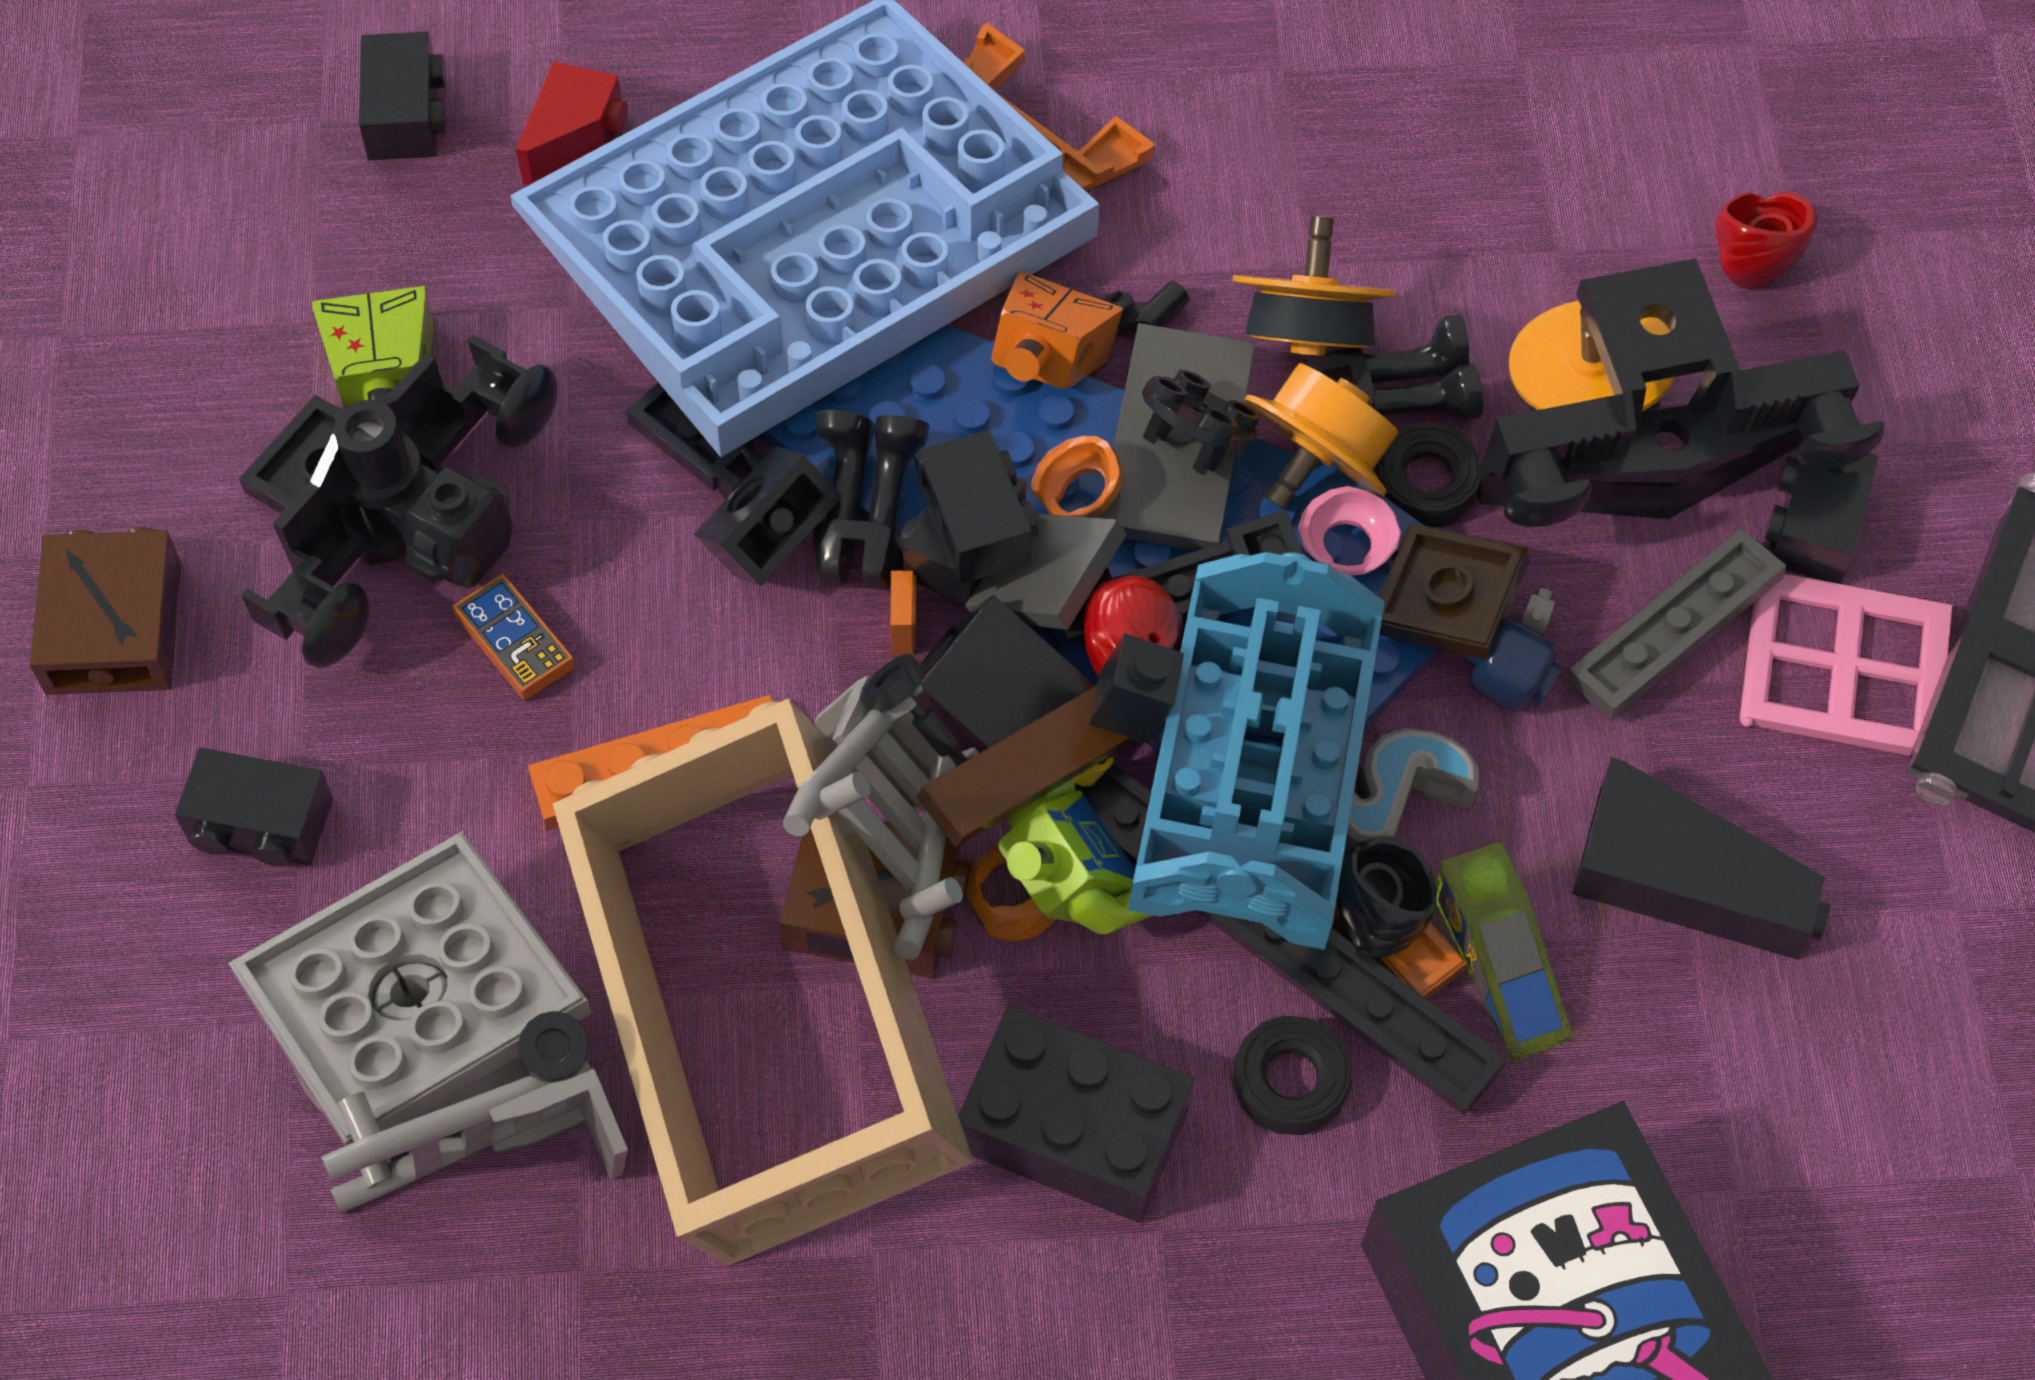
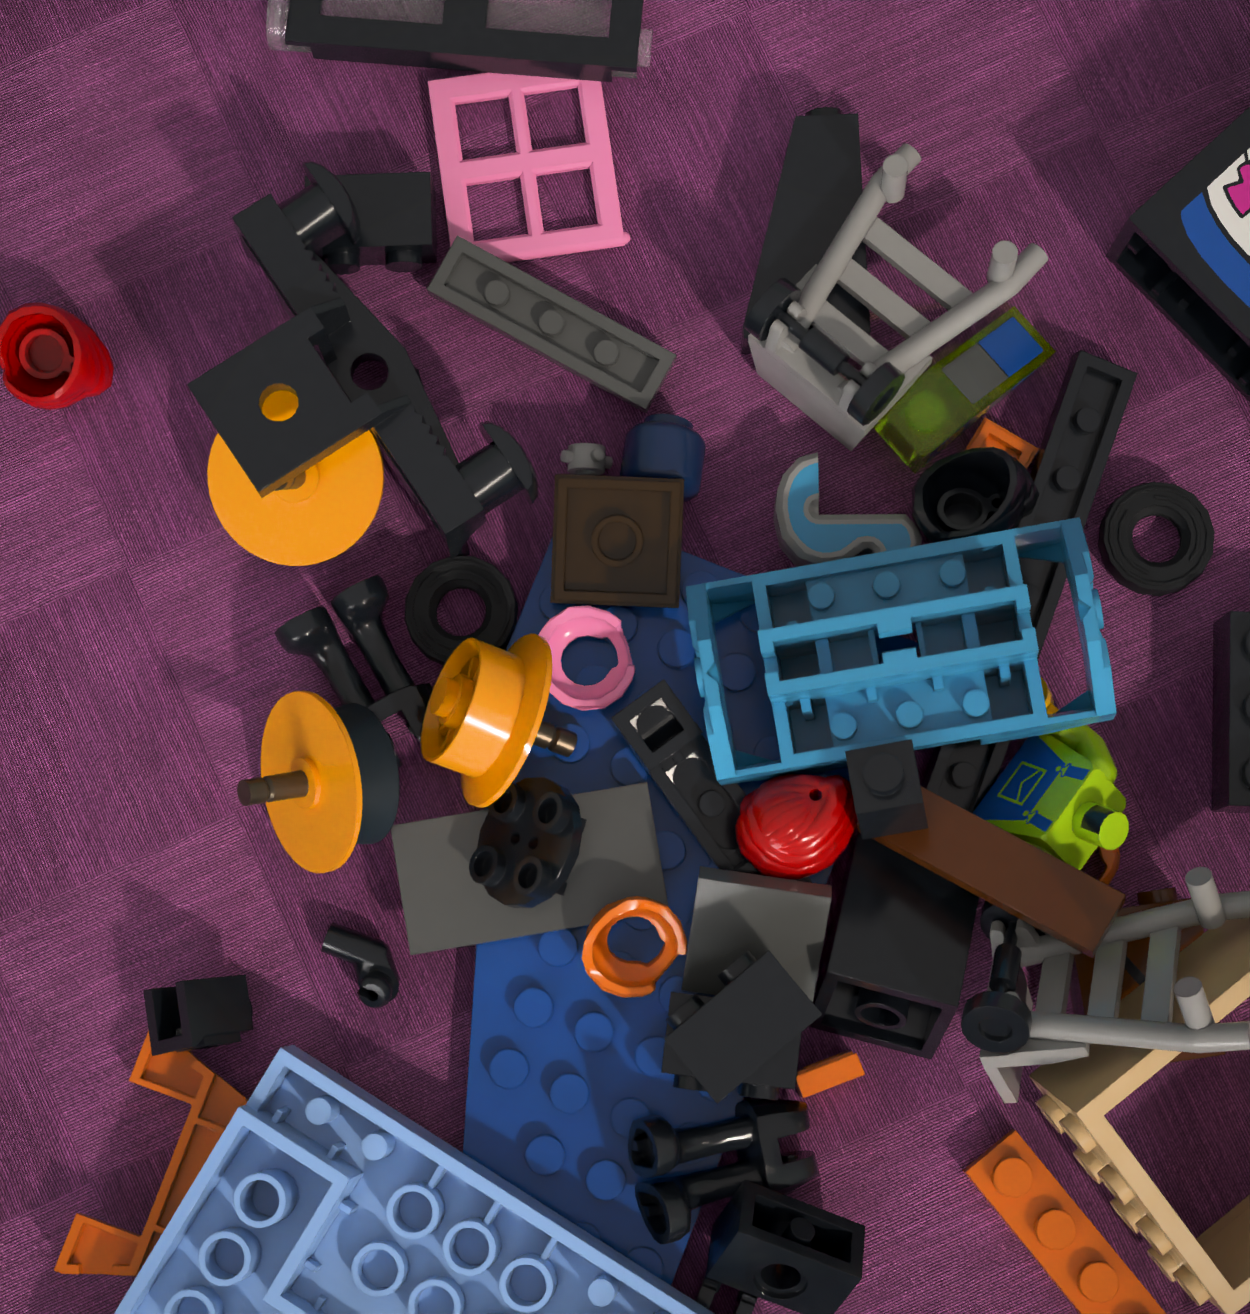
camera: 105 degrees left, 20 degrees up
orange torso [991,271,1123,389] -> none
none -> black window [143,974,253,1056]
none -> light grey hand [744,143,1048,451]

